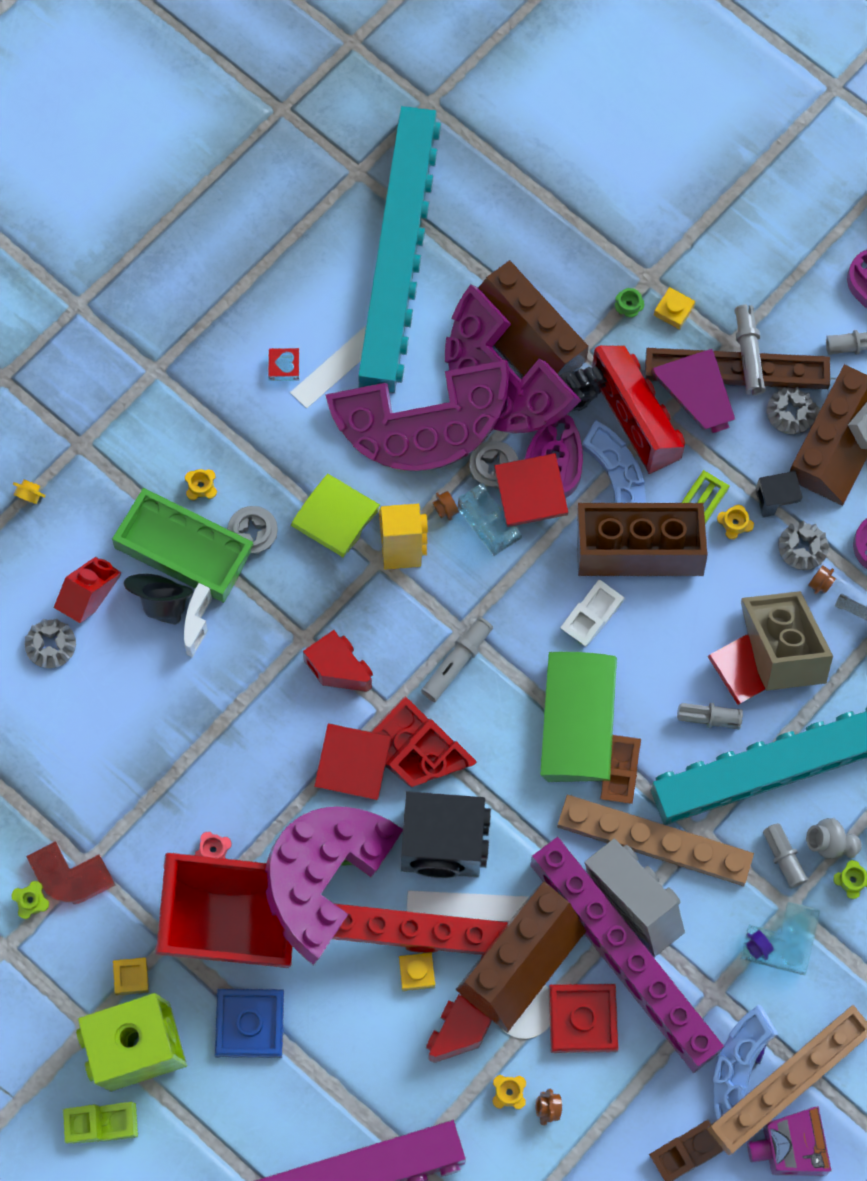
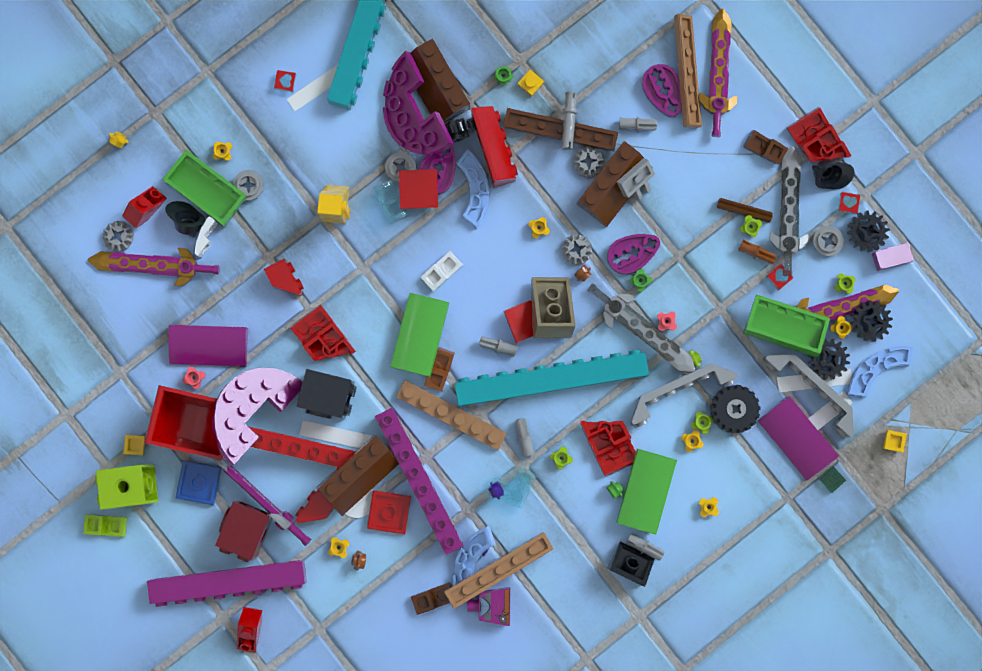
camera: 10 degrees right, 15 degrees up
lime plate [11,881,49,919] -> none
clear red plate [26,841,115,904] -> none
lime slope [291,474,380,557] -> none
red tile [314,723,392,800] -> none
magenta plate [325,360,509,471] -> none
yellow plate [399,952,435,991] -> none
light grey pin [421,617,493,702] -> none
dark orange plate [432,491,459,520] -> none
reddish brown slope [577,503,708,576] -> none
light grey wedge [584,838,685,957] -> none
magenta slope [651,349,735,433] -> none
lime tile [681,470,730,525] -> none
black panel [755,471,802,517] -> none
light grey animal [806,818,862,859] -> none
none -> sword [88,248,220,286]
none -> magenta slope [169,325,248,366]
none -> magenta sword [214,459,312,546]
none -> dark red brick [215,501,273,562]

